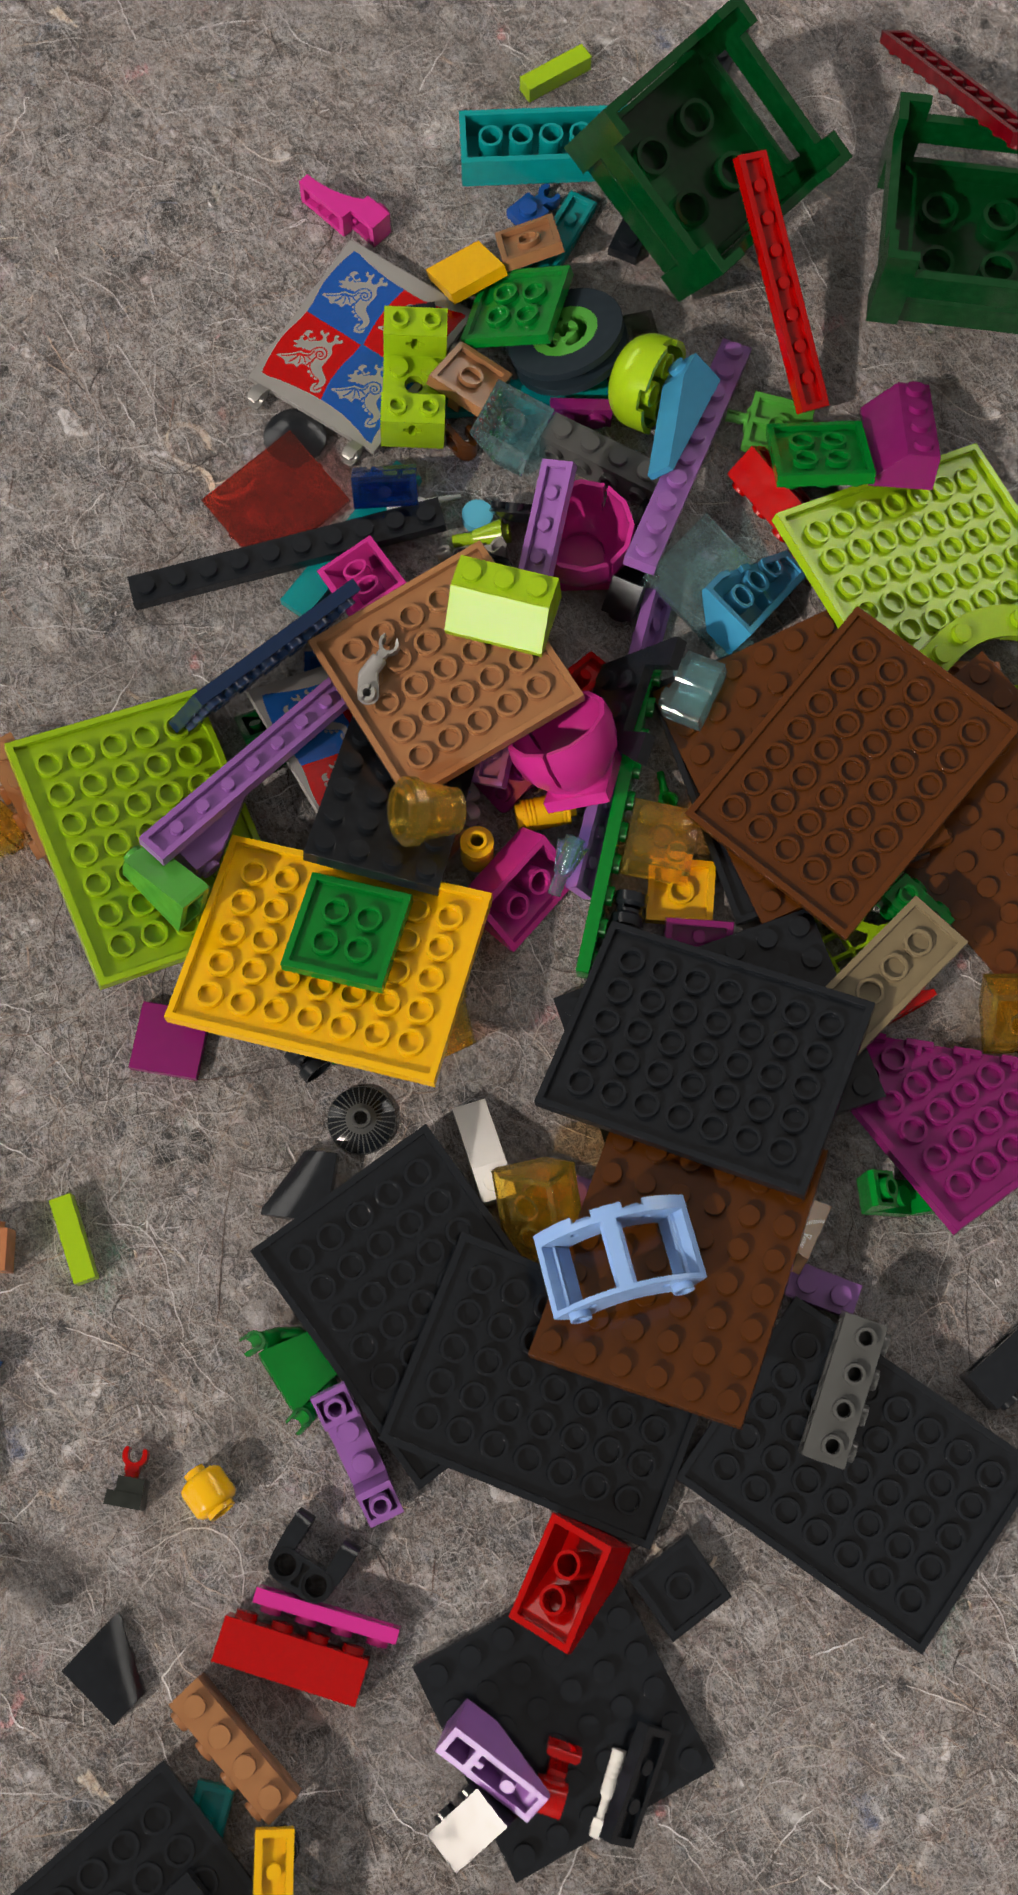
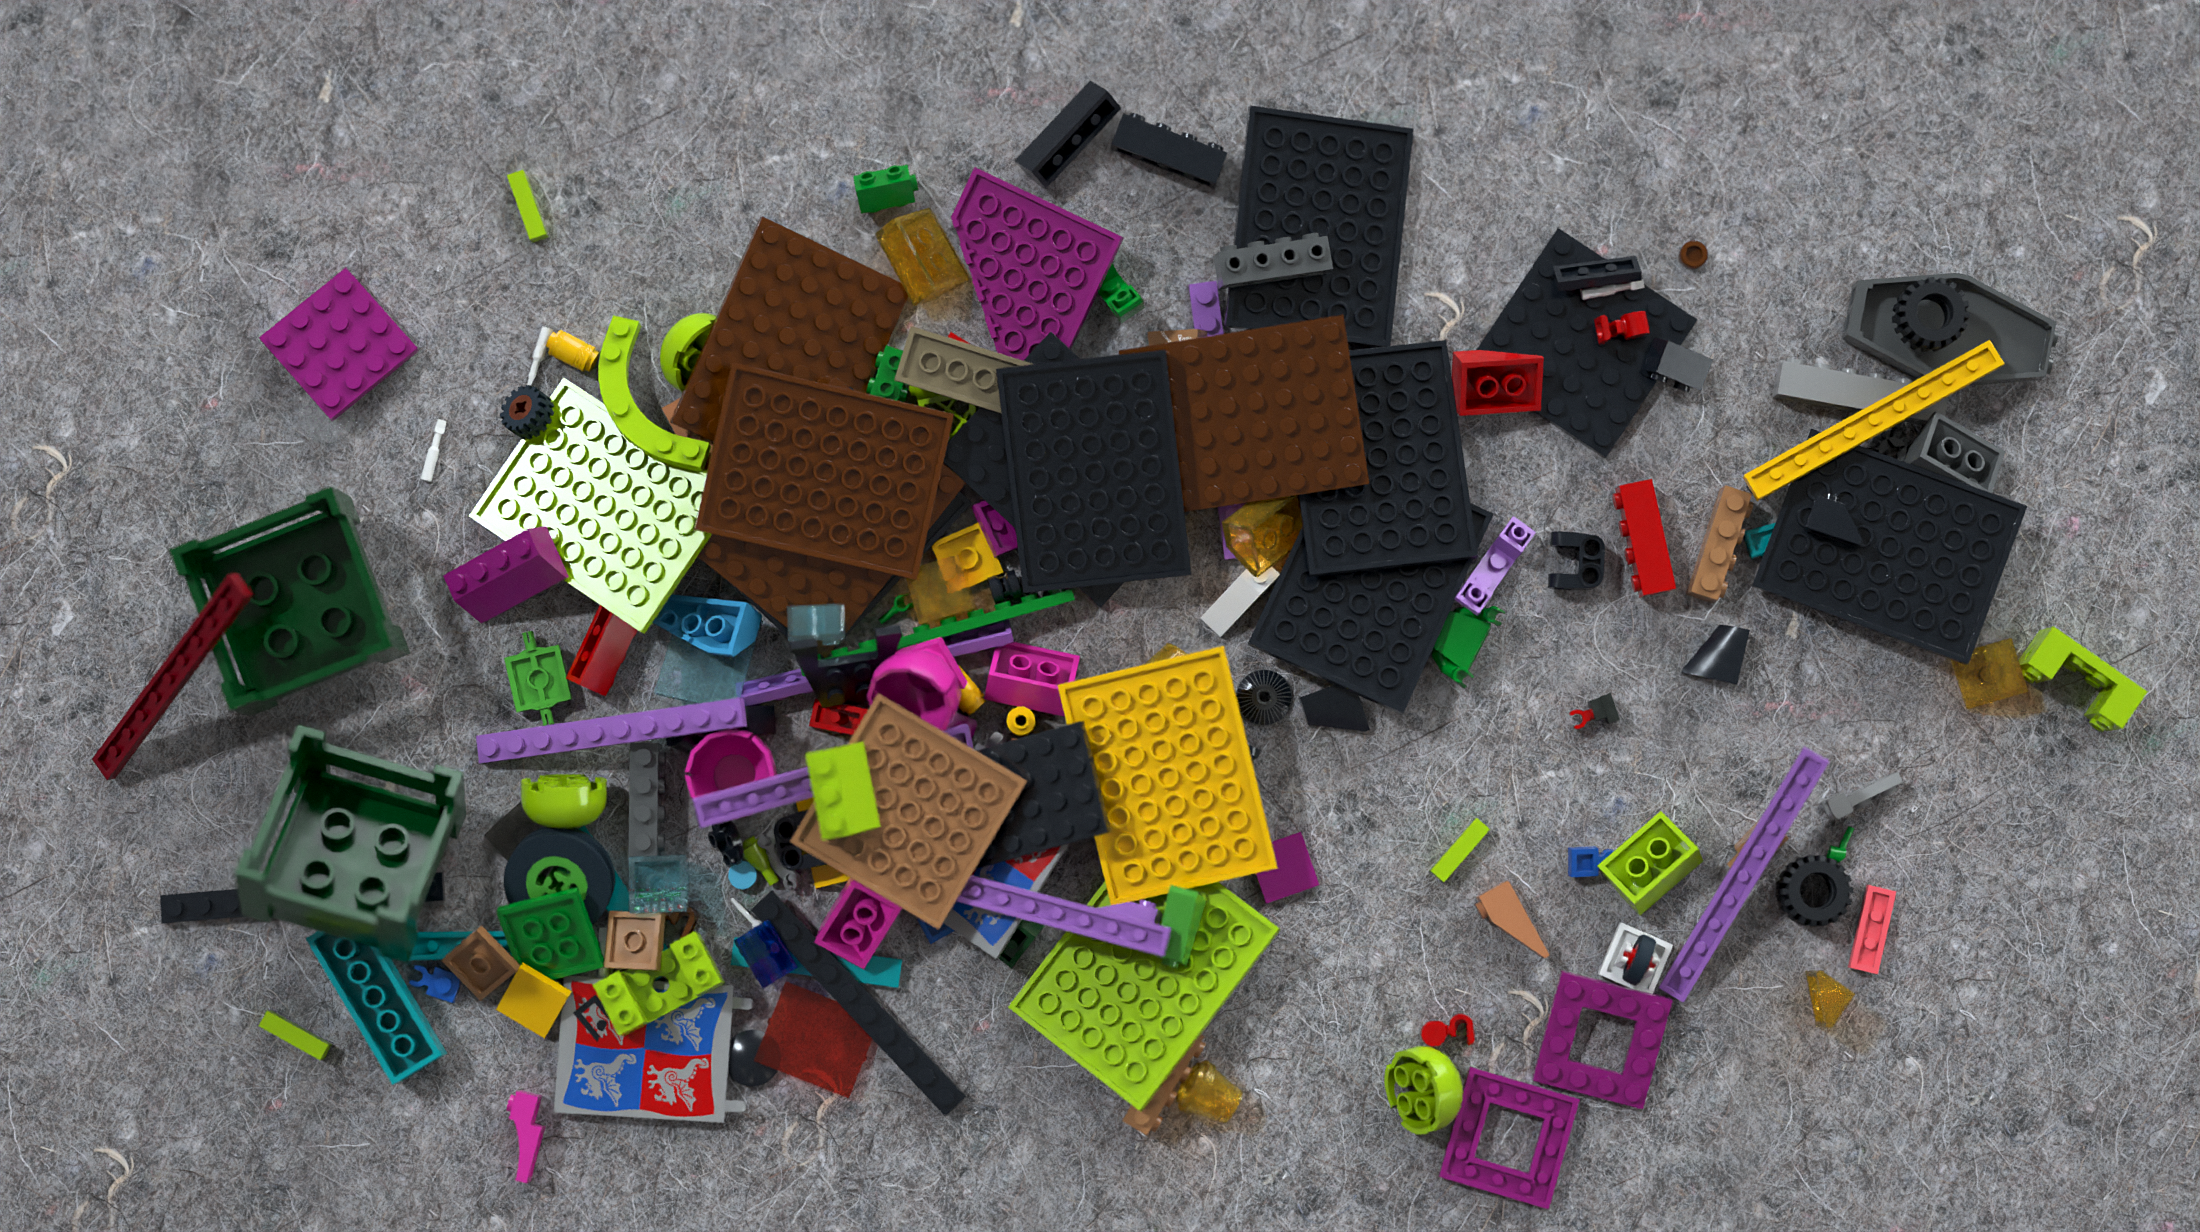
camera: 115 degrees left, 10 degrees up
dark blue plate [169,578,361,733] -> none
yellow head [181,1464,236,1522] -> none
dark pink plate [252,1584,401,1649] -> none
green plate [280,872,413,994] -> none
light grey arm [357,633,400,705] -> none
clear yellow piece [387,776,466,847] -> none
medium lavender slope [435,1698,550,1823] -> none
light blue window [533,1194,707,1324] -> none
clear light blue cone [548,834,589,897] -> none
magenta plate [549,398,613,429] -> none
black plate [628,1533,732,1642] -> none
dark azure wedge [648,353,720,480] -> none
red plate [733,149,830,415] -> none
green plate [766,420,876,489] -> none

